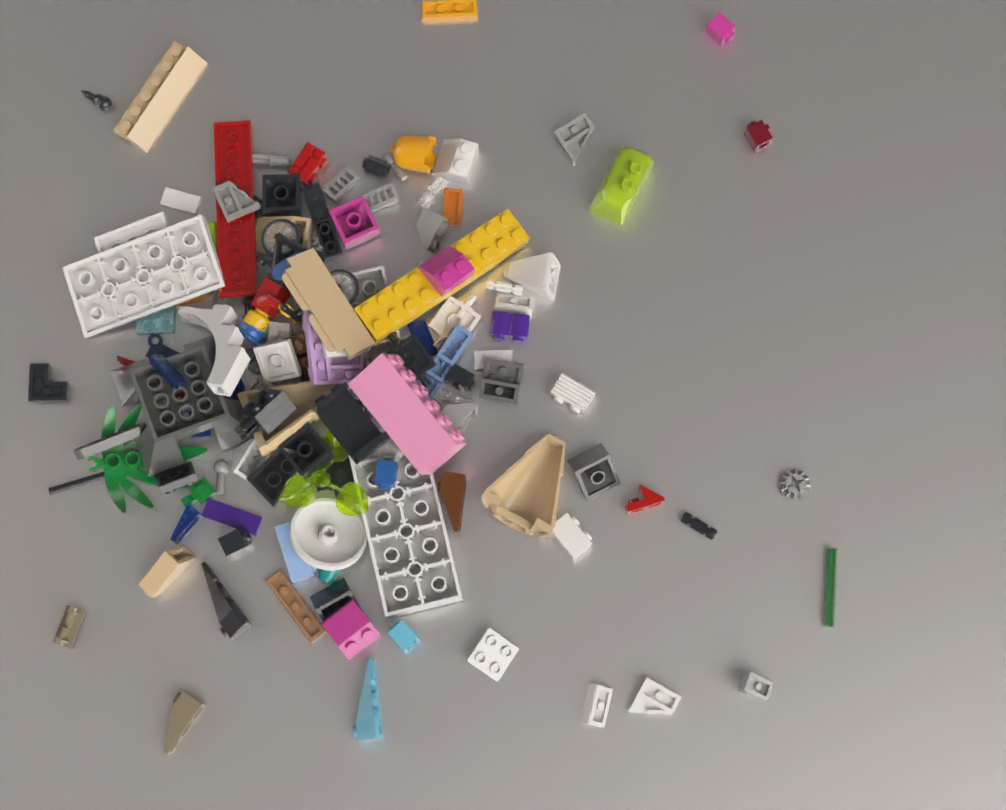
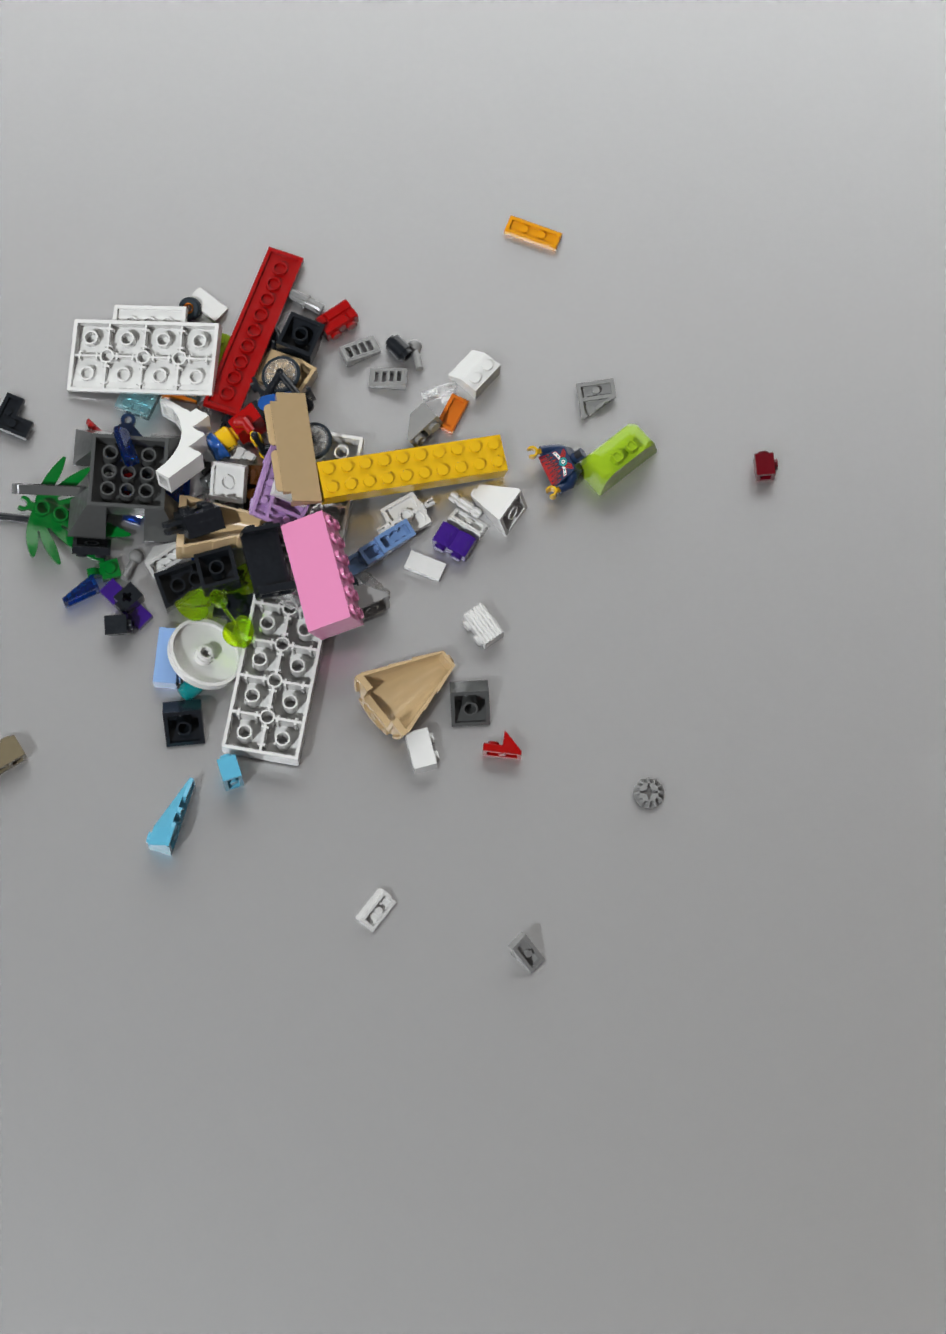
camera: 20 degrees right, 5 degrees down
black bar [81,90,112,111] -> none
tan slope [113,41,207,153] -> none
tan slope [138,544,197,598] -> none
black wedge [201,561,252,640] -> none
light grey wing [212,181,261,223] -> none
medium nougat tile [265,569,327,643] -> none
black slope [301,182,343,259] -> none
dark pink slope [321,599,380,660] -> none
dark pink slope [329,196,380,250] -> none
blue brick [374,460,398,490] -> none
black plate [385,332,436,388] -> none
light orange cylinder [391,134,437,174] -> none
clear blue slope [407,320,438,357] -> none
dark pink slope [418,245,475,298] -> none
reddish brown slope [437,471,467,538] -> none
black brick [445,363,476,392] -> none
white hinge [467,628,519,682] -> none
dark grey brick [479,357,524,404] -> none
white wing [629,677,682,714] -> none
black axle [681,512,717,540] -> none
dark pink brick [705,12,736,46] -> none
green axle [824,548,838,627] -> none
none -> black brick [113,582,145,615]
none -> black wheel [179,297,201,320]
none -> torso [527,444,586,500]

